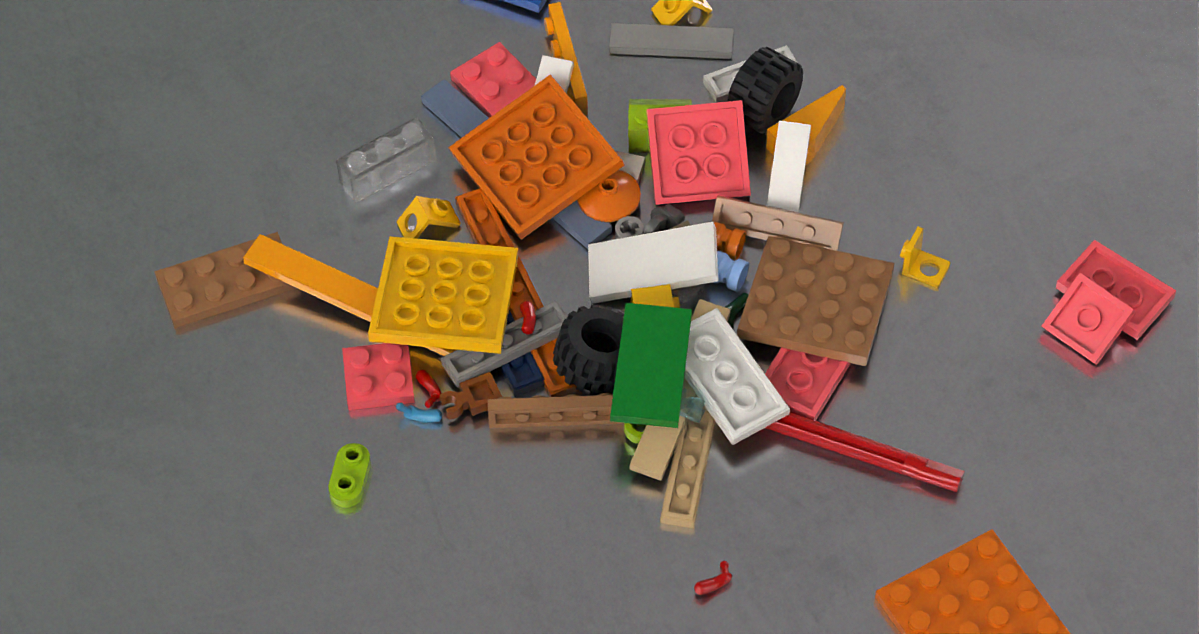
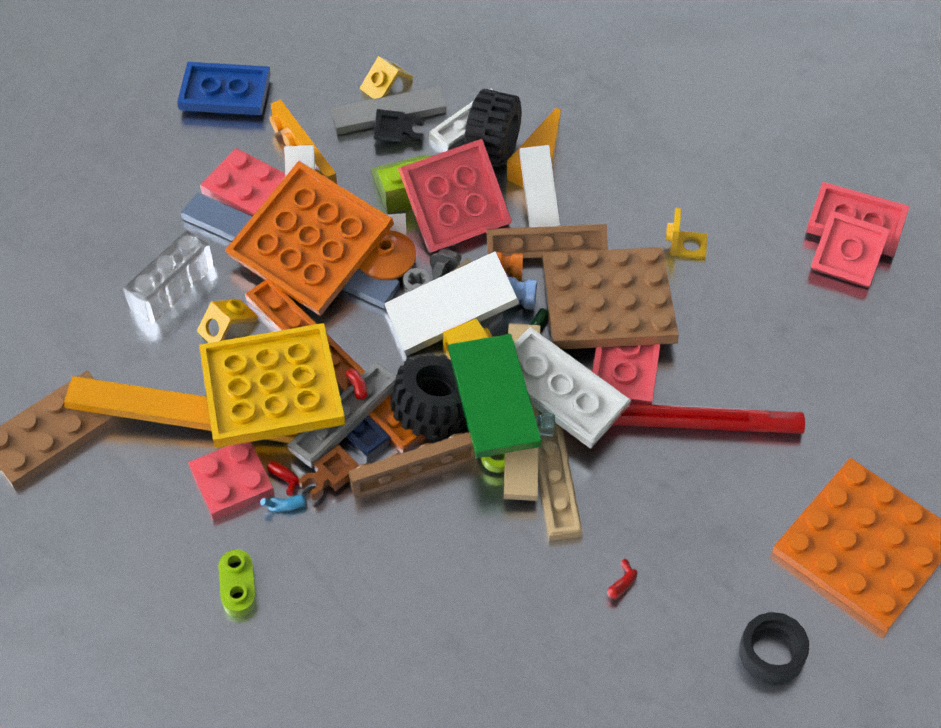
camera: 20 degrees left, 0 degrees up
none -> black plate [373,109,424,143]

